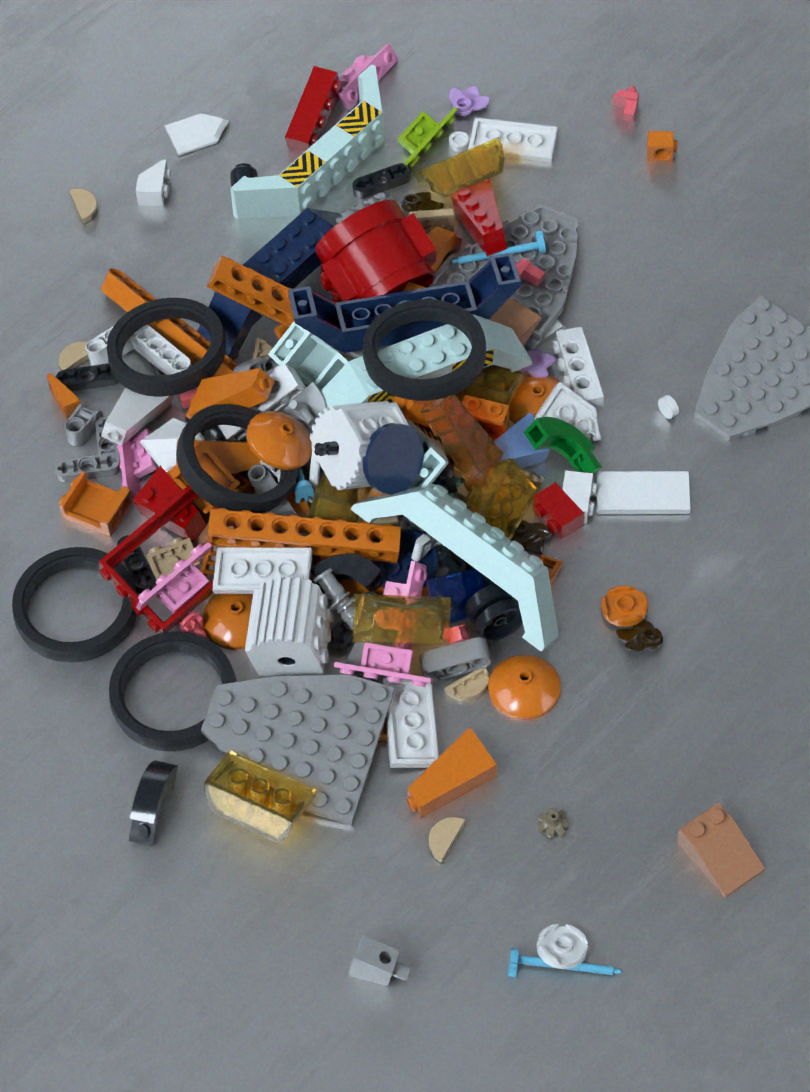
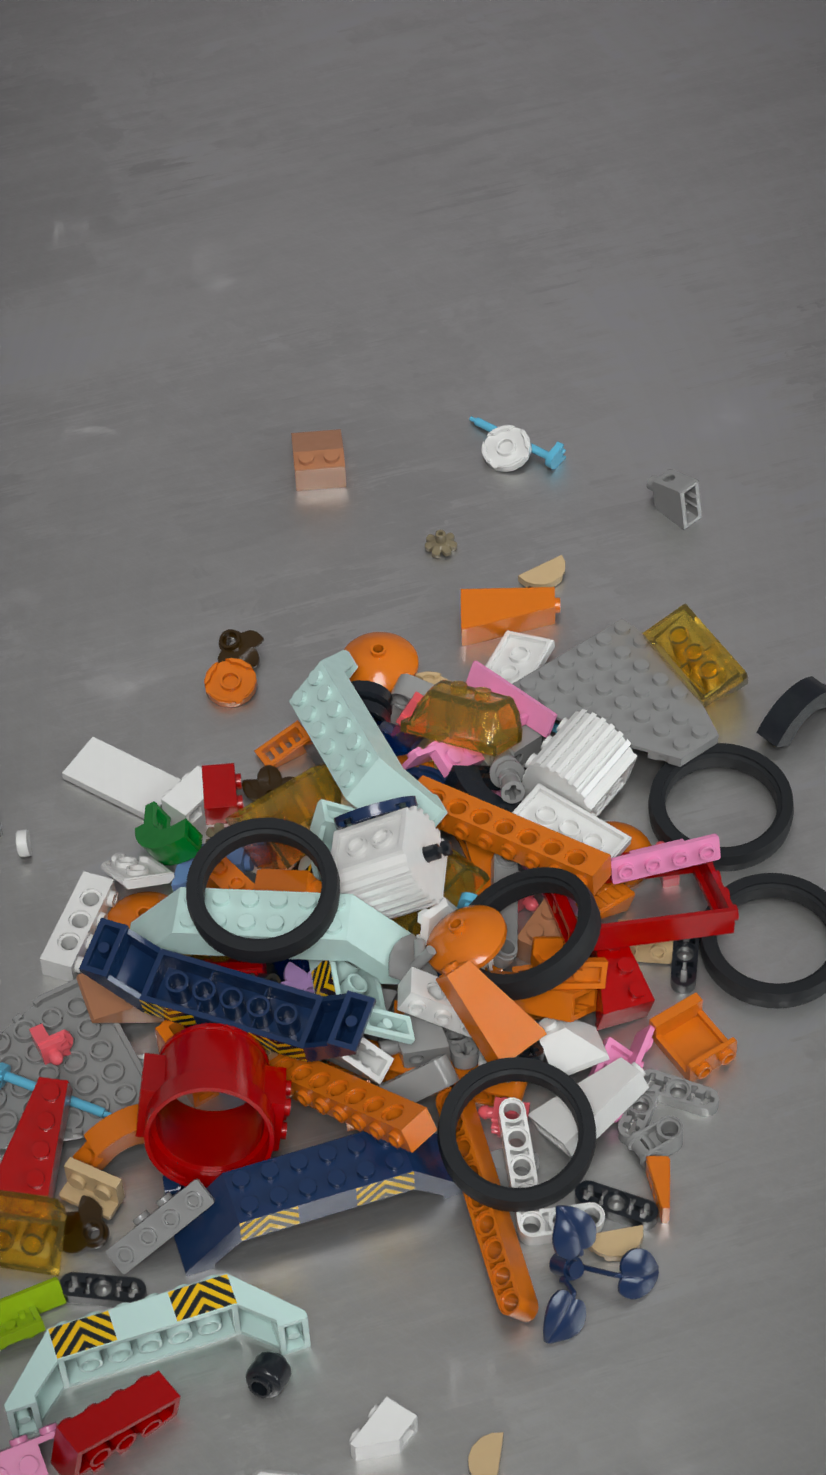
camera: 150 degrees left, 5 degrees down
none -> dark blue plant [543,1205,659,1344]

